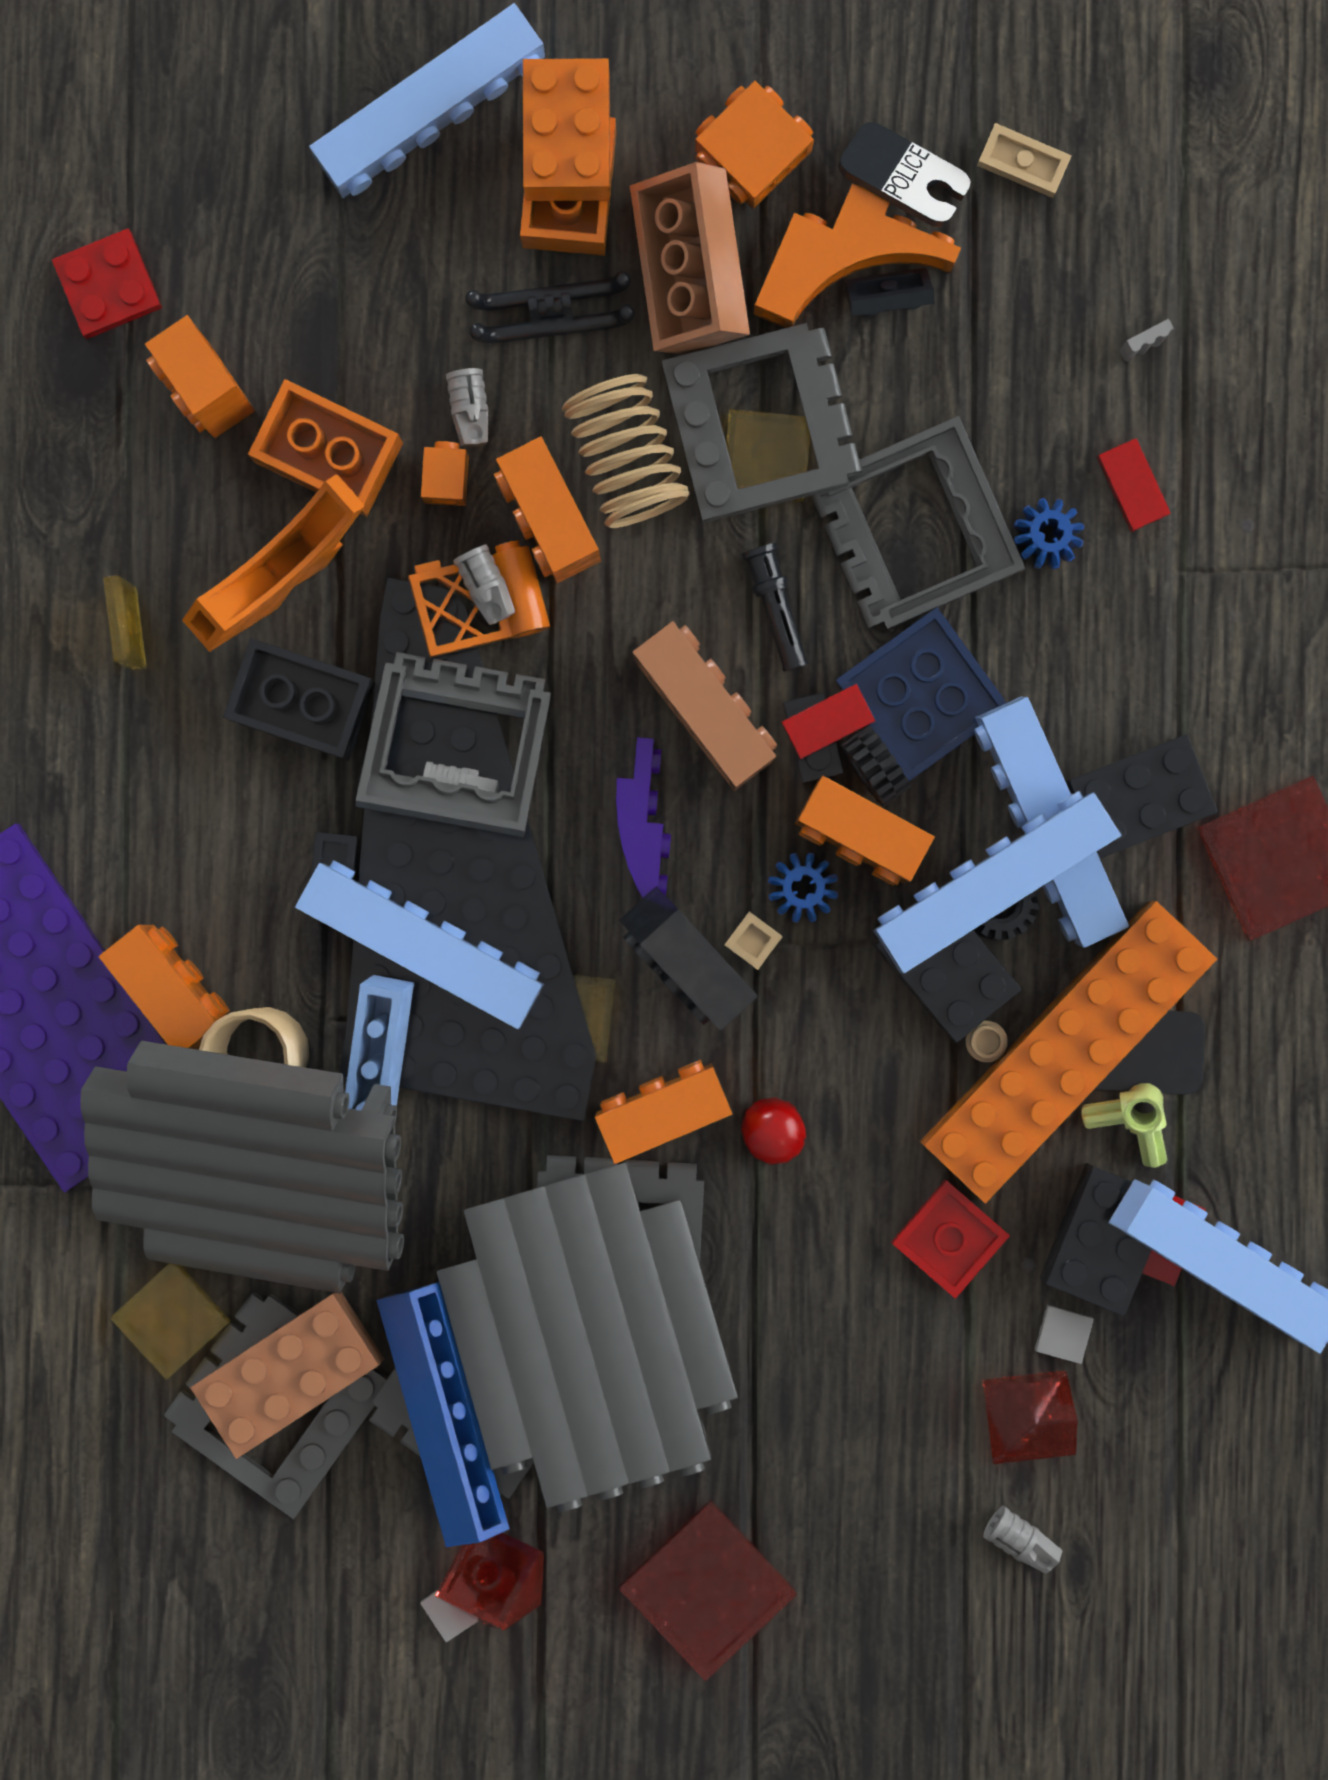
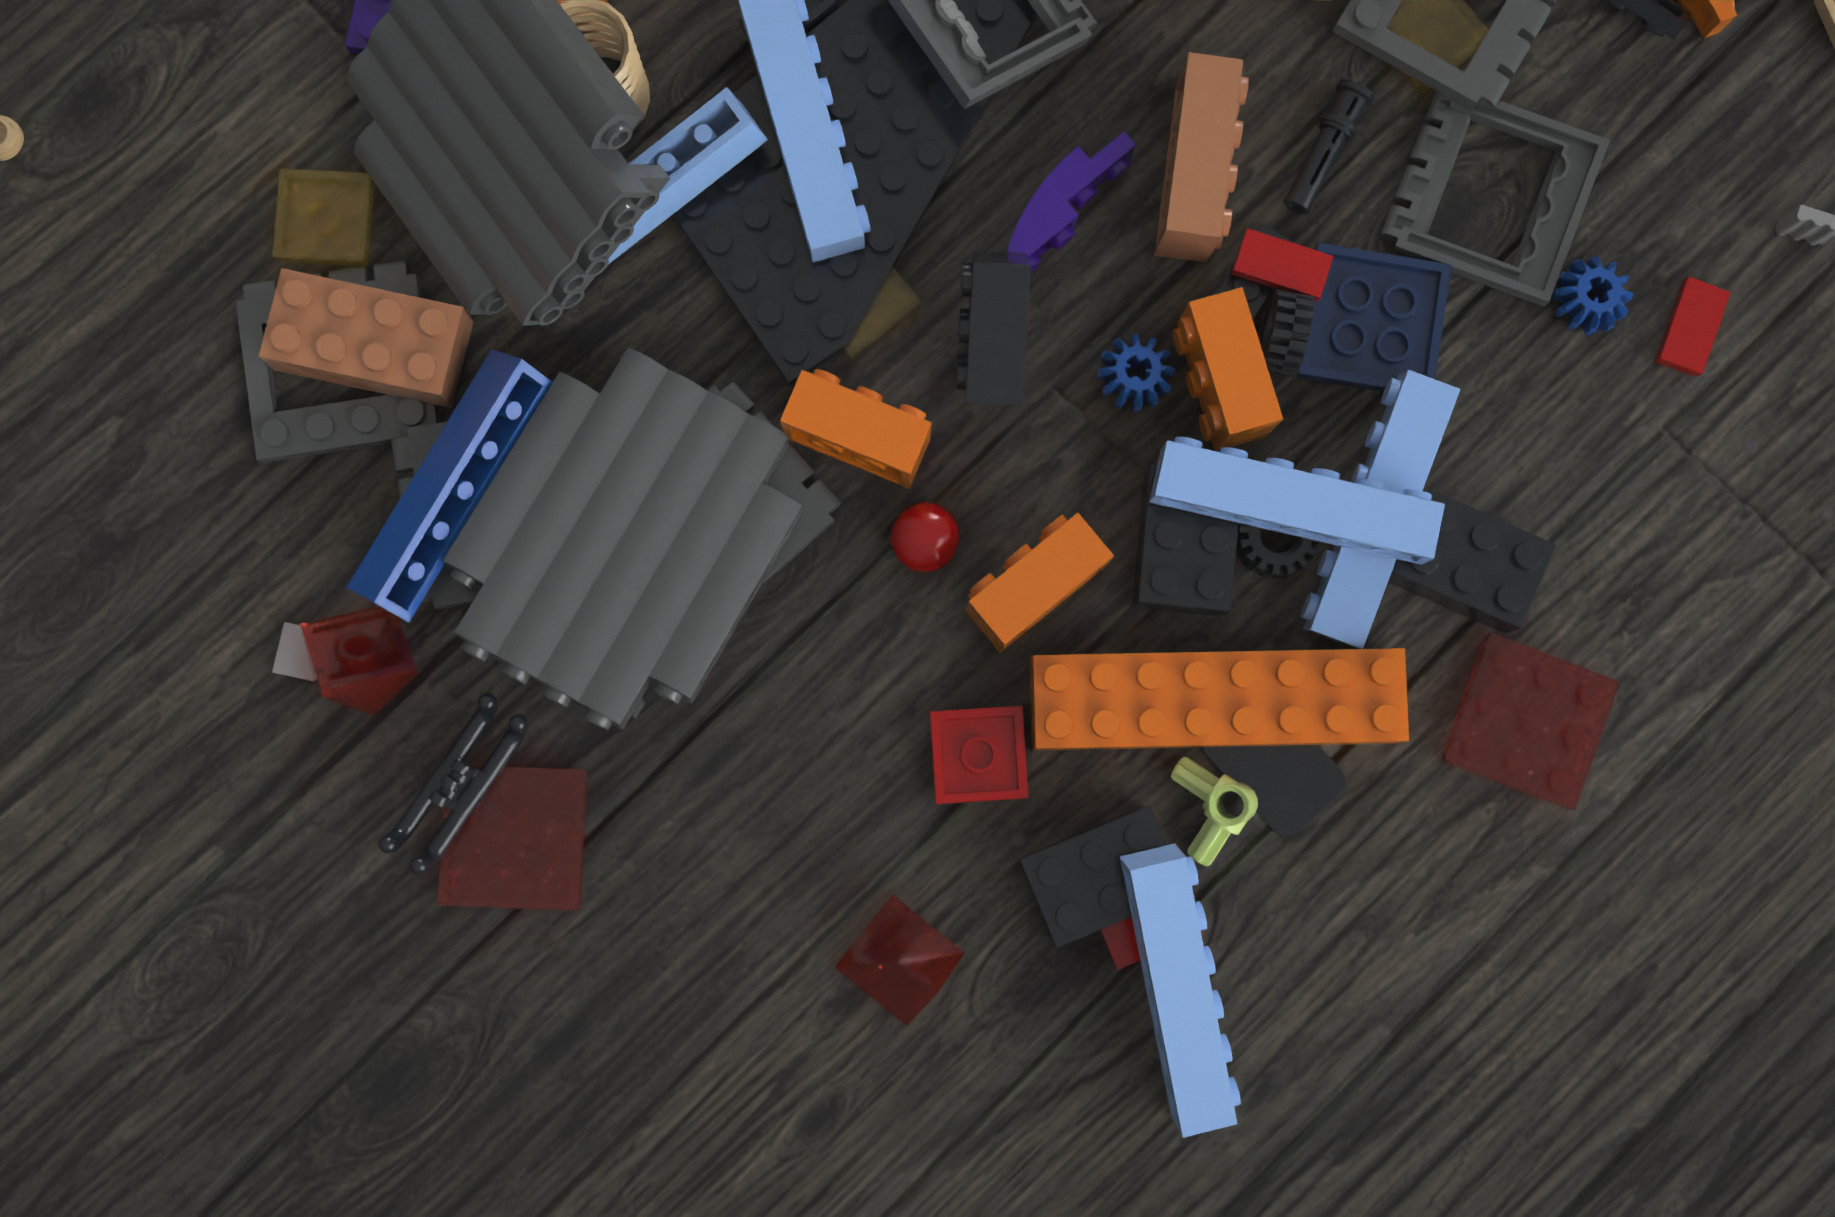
camera: 30 degrees right, 5 degrees down
tan plate [724,912,783,970] -> none
tan plate [965,1021,1007,1062] -> none
light grey hinge [983,1506,1062,1574] -> none
light grey piece [1035,1305,1094,1364] -> none
none -> black piece [378,693,529,875]
none -> orange brick [966,513,1114,653]

